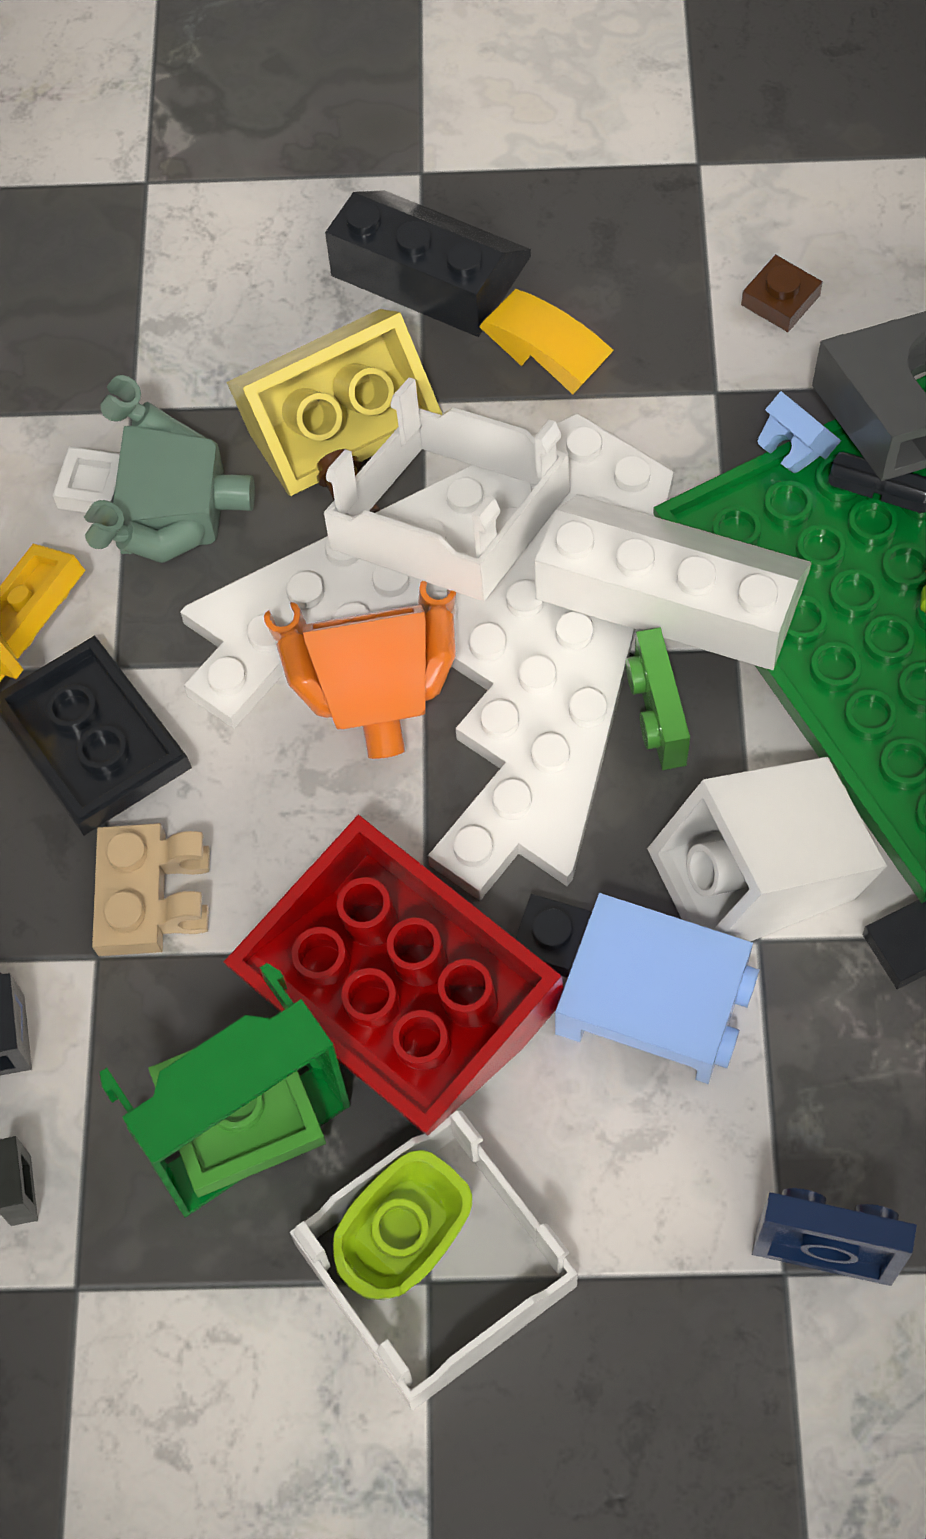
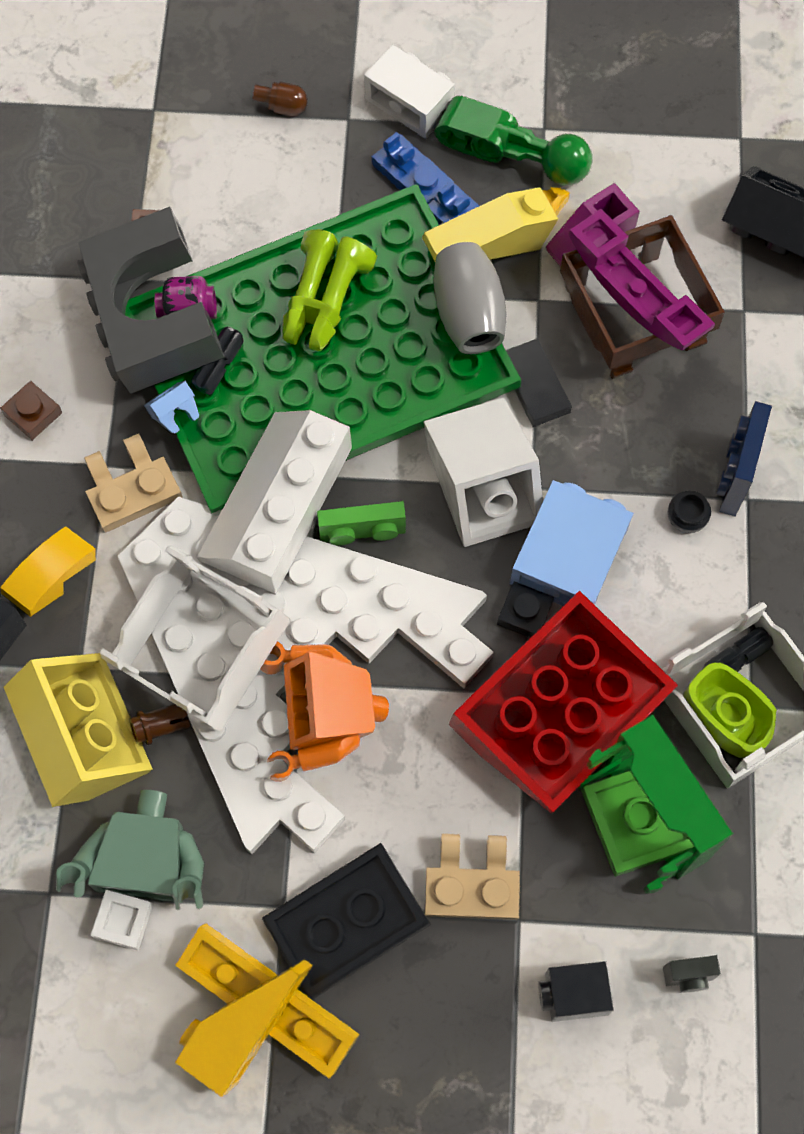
camera: 90 degrees left, 5 degrees up
none -> tan plate [84,433,183,533]
none -> black plate [667,491,711,533]
none -> black piece [702,627,774,672]

